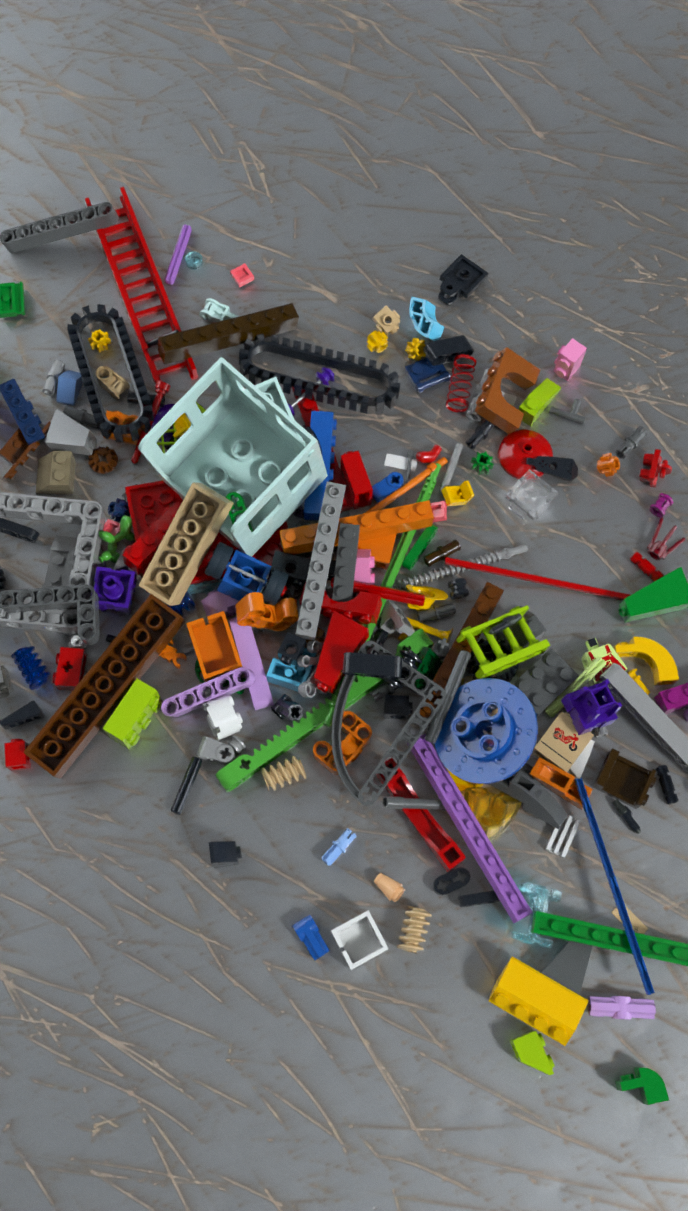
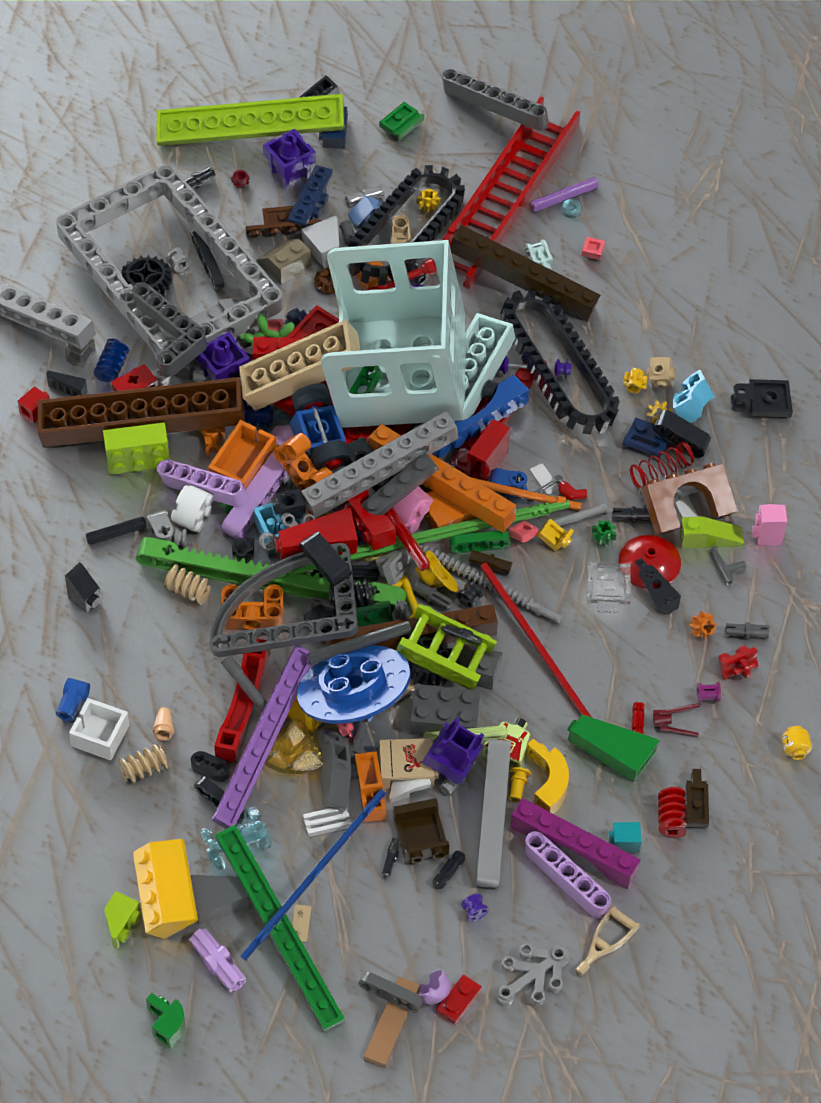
camera: 50 degrees right, 15 degrees down
light blue axle [322,828,357,866] -> none

